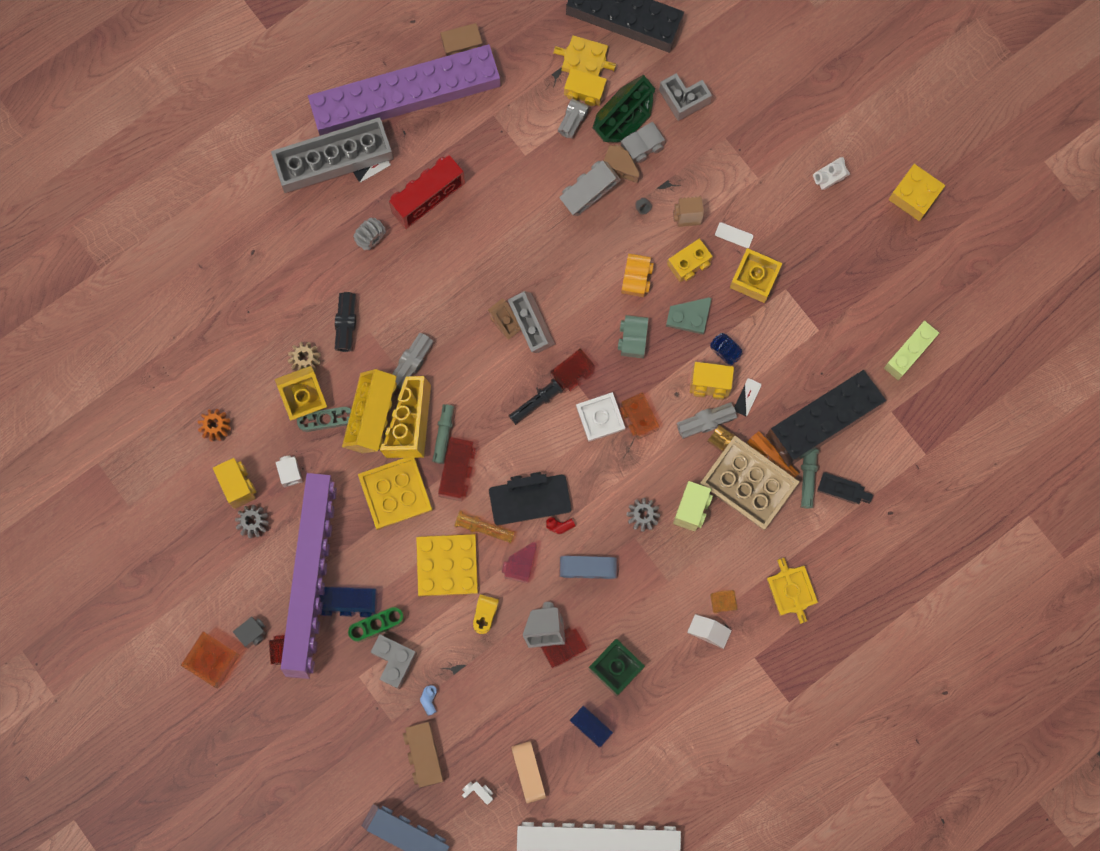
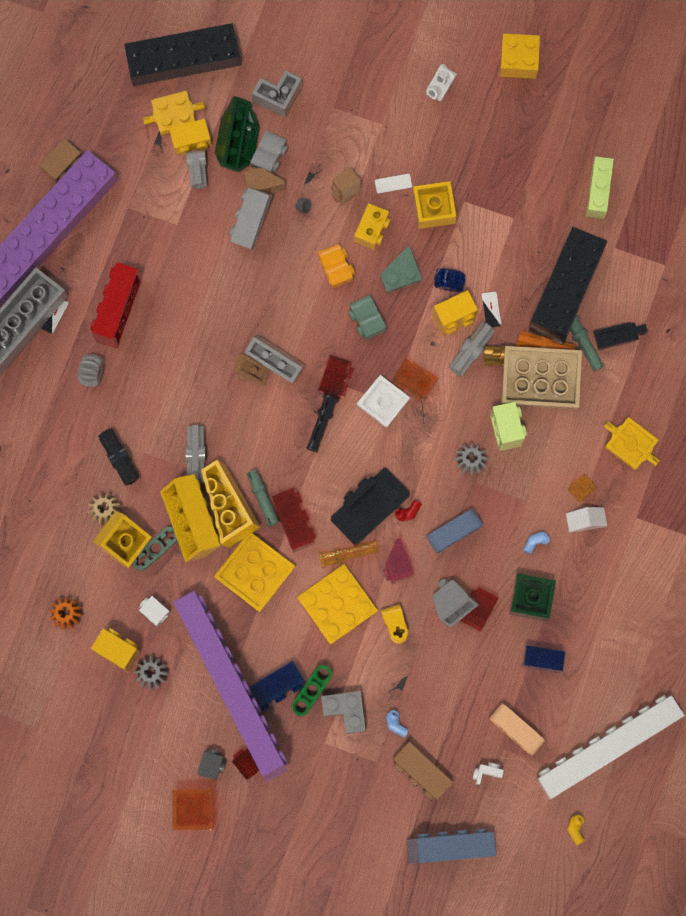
camera: 30 degrees left, 0 degrees up
none -> light blue arm [523,531,550,554]

